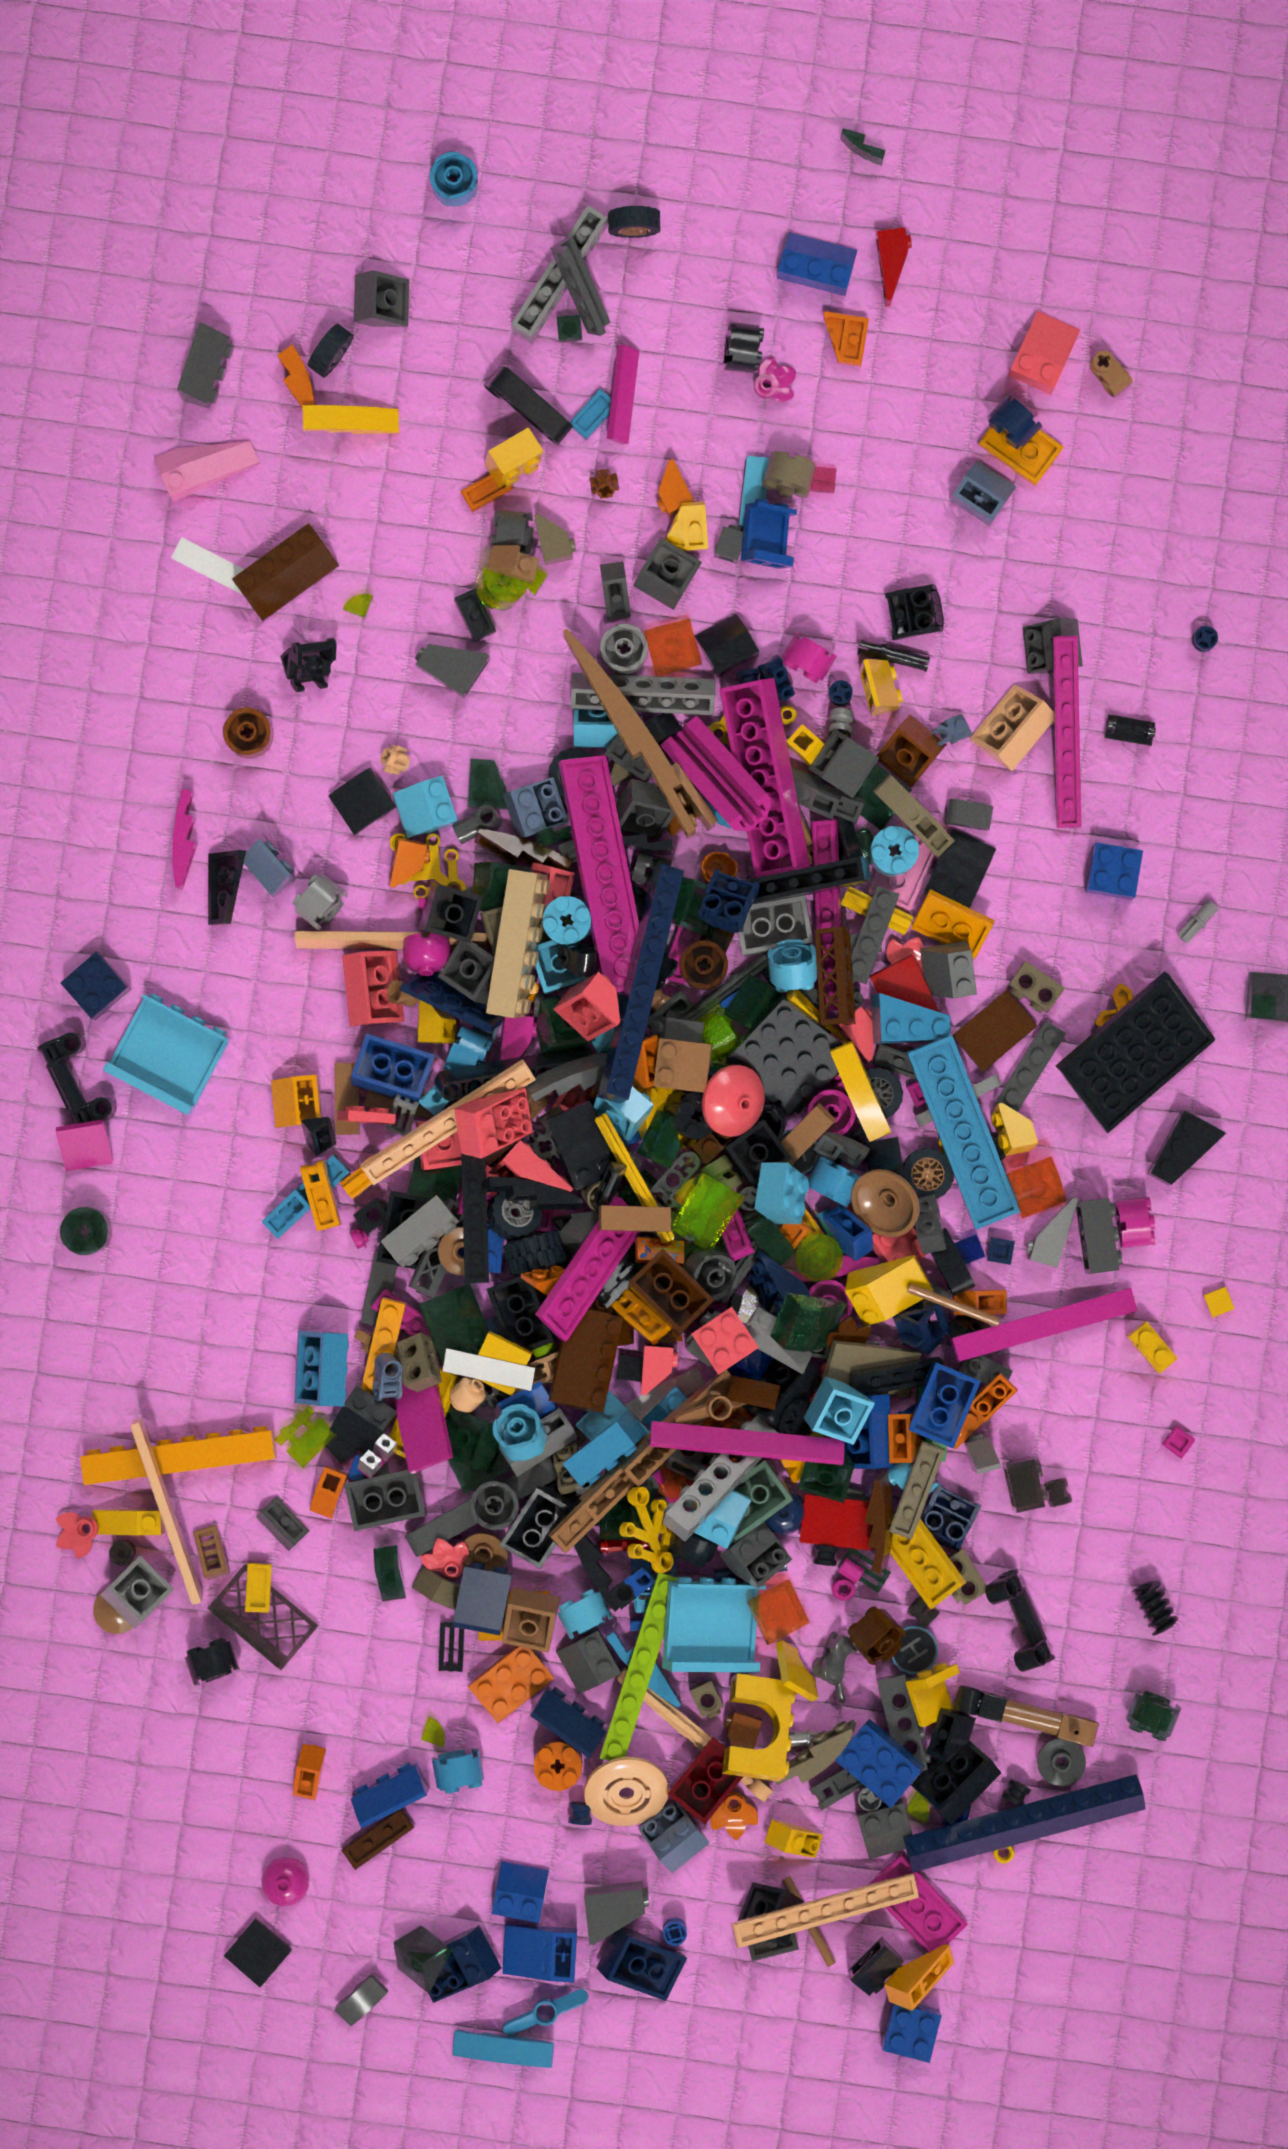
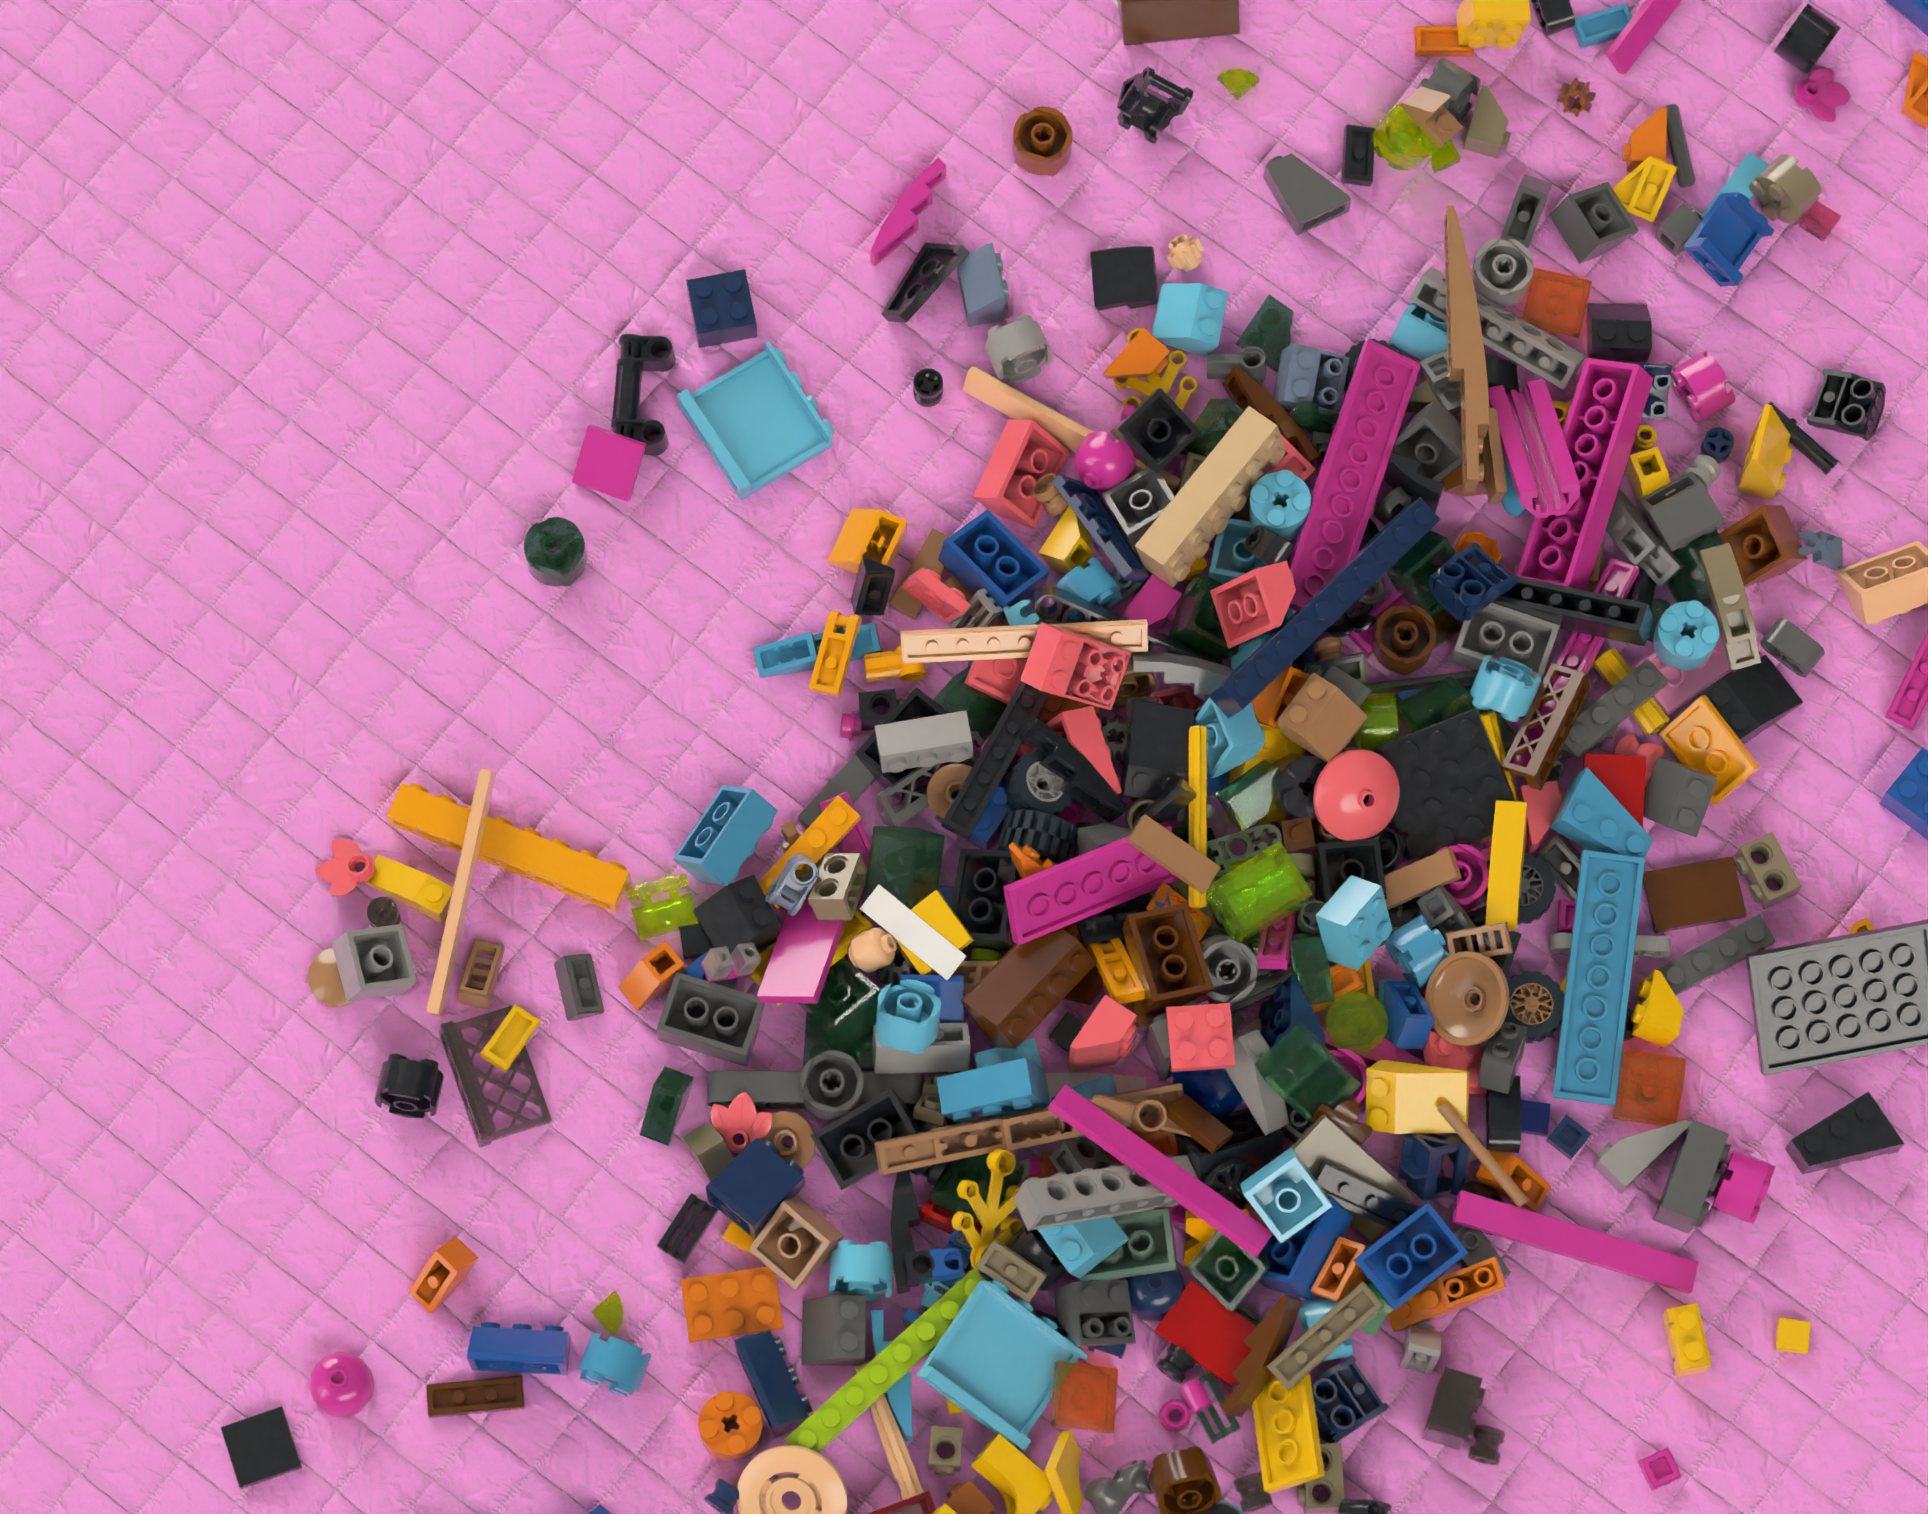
camera: 25 degrees right, 15 degrees down
none -> black wheel [913,368,943,407]
none -> dark tan plate [976,1239,1048,1303]
none -> medium nougat slope [1445,922,1513,957]
none -> dark grey axle [1664,104,1695,188]

